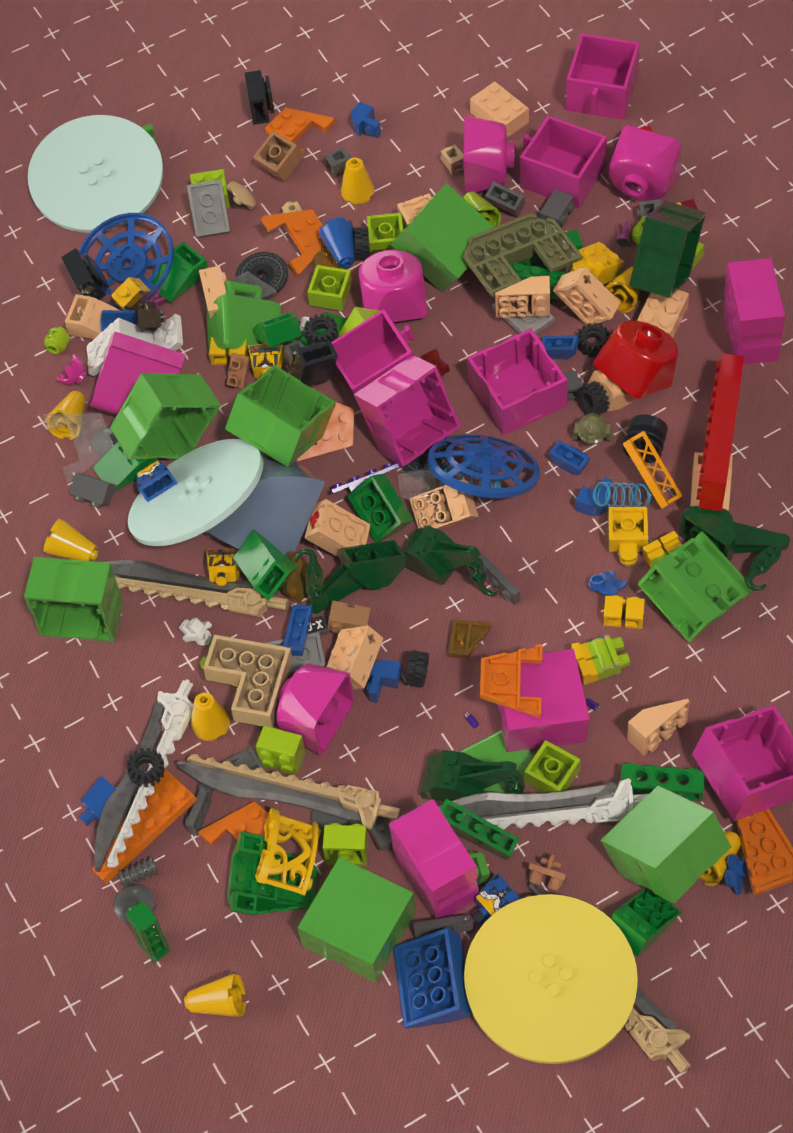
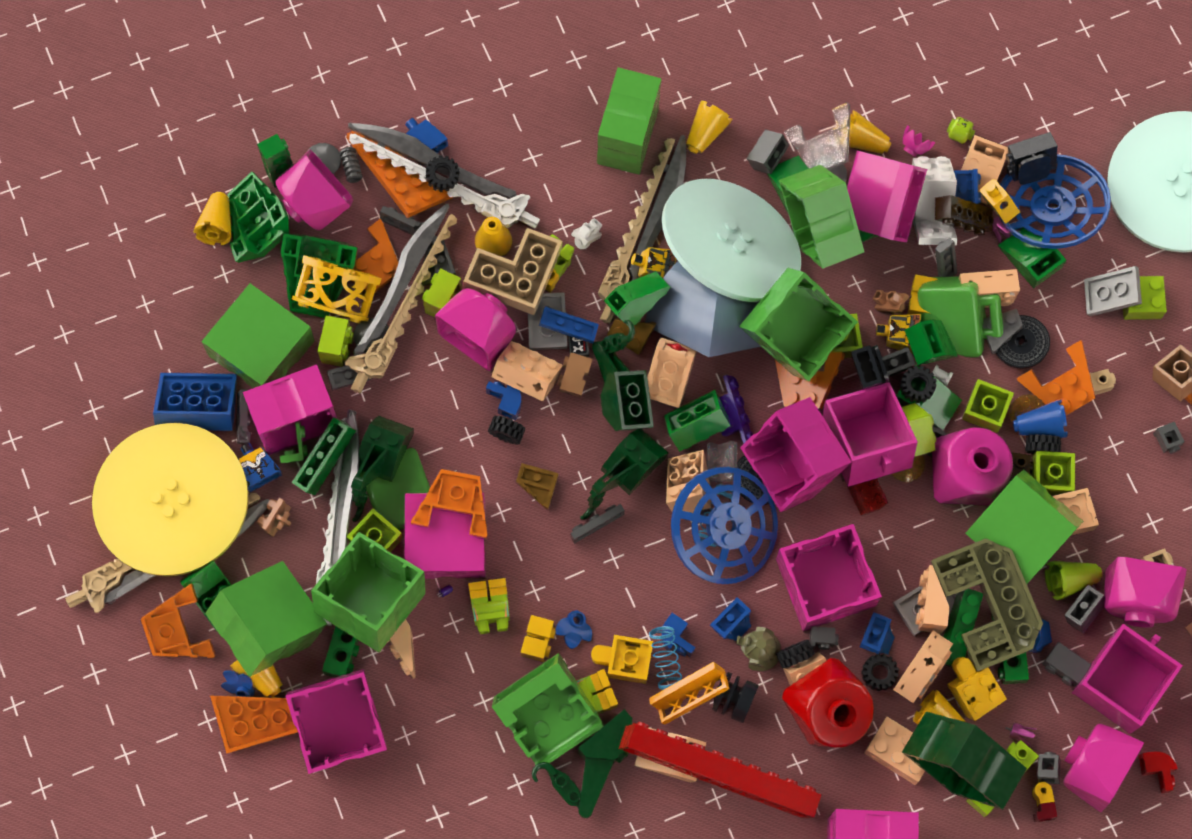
camera: 90 degrees right, 15 degrees up
blue torso [137,460,178,502] -> none
tan dish [226,181,256,210] -> none
yellow cone [340,158,375,205] -> none
none -> orange wing [141,583,216,658]
none -> green wedge [227,171,289,263]
none -> dark pink piece [276,149,354,231]
none -> bright green tile [311,532,426,653]
none -> dark grey plate [935,238,957,277]

